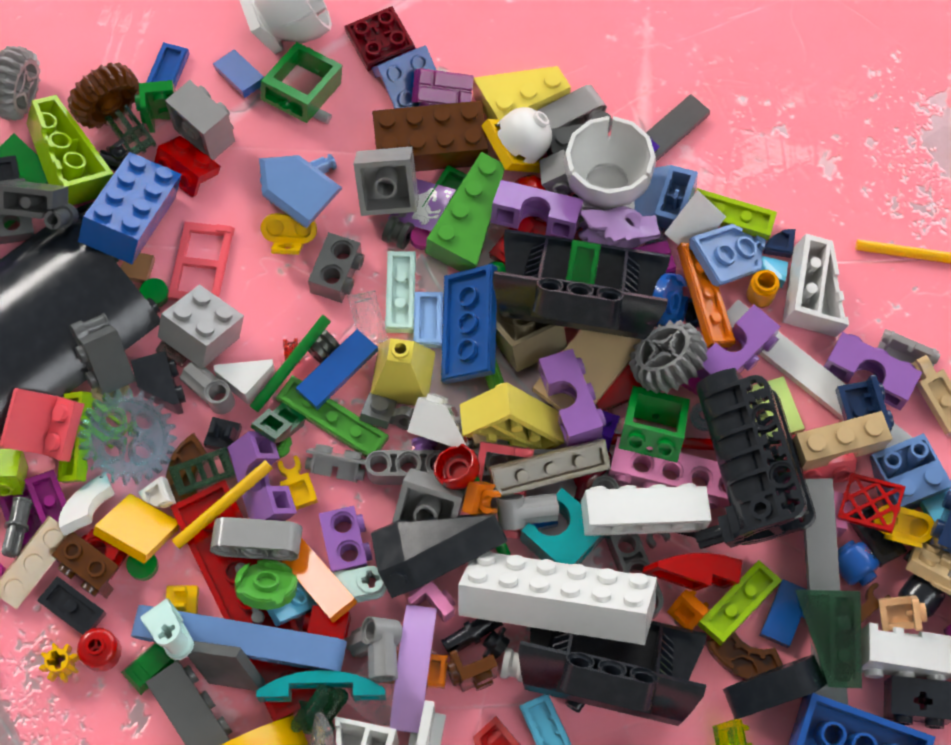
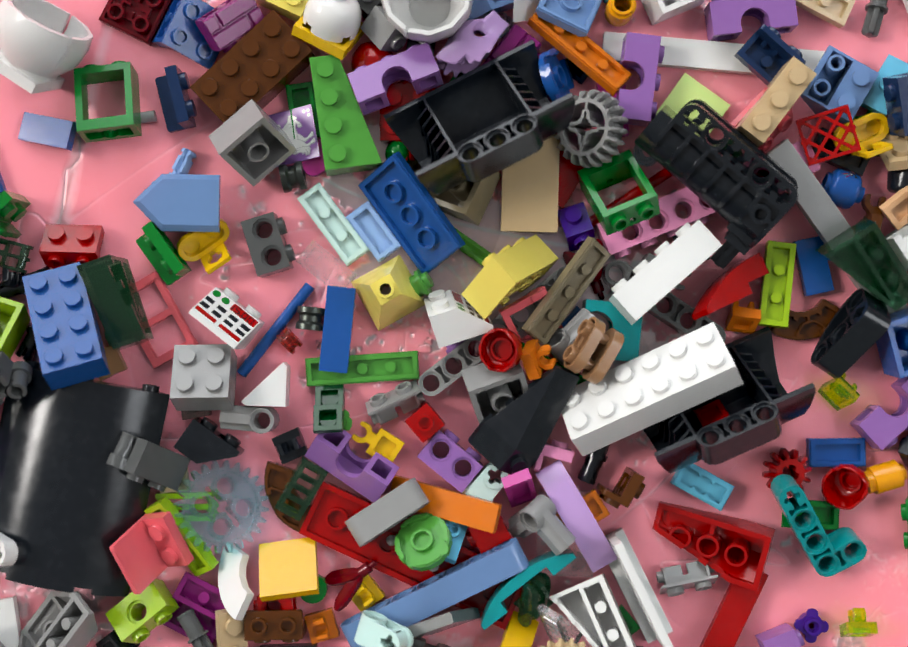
camera: 35 degrees left, 20 degrees up
white tile [138,476,176,508] -> none
green tile [139,278,169,307] -> none
light grey brick [165,80,235,160] -> none
yellow bar [172,460,273,549] -> none
green bar [249,314,332,412] -> none
dark grey plate [359,392,414,430] -> none
black plate [482,627,510,659] -> none
white wheel [500,647,523,683] -> none
medium lavender arch [539,349,606,447] -> none
green tile [566,240,601,285] -> none
none -> clear green wedge [76,255,154,350]
none -> green bracket [136,221,191,286]
none -> dark blue bracket [155,65,197,133]
none -> white slope [189,287,265,349]
none -> blue bar [237,282,314,378]
none -> orange tile [304,607,340,644]
none -> dark red piece [325,560,377,612]
none -> red brick [405,401,445,443]
none -> bright green plate [409,269,434,296]
none -> dark pink tile [501,468,537,508]
none -> medium nougat brick [563,317,624,384]

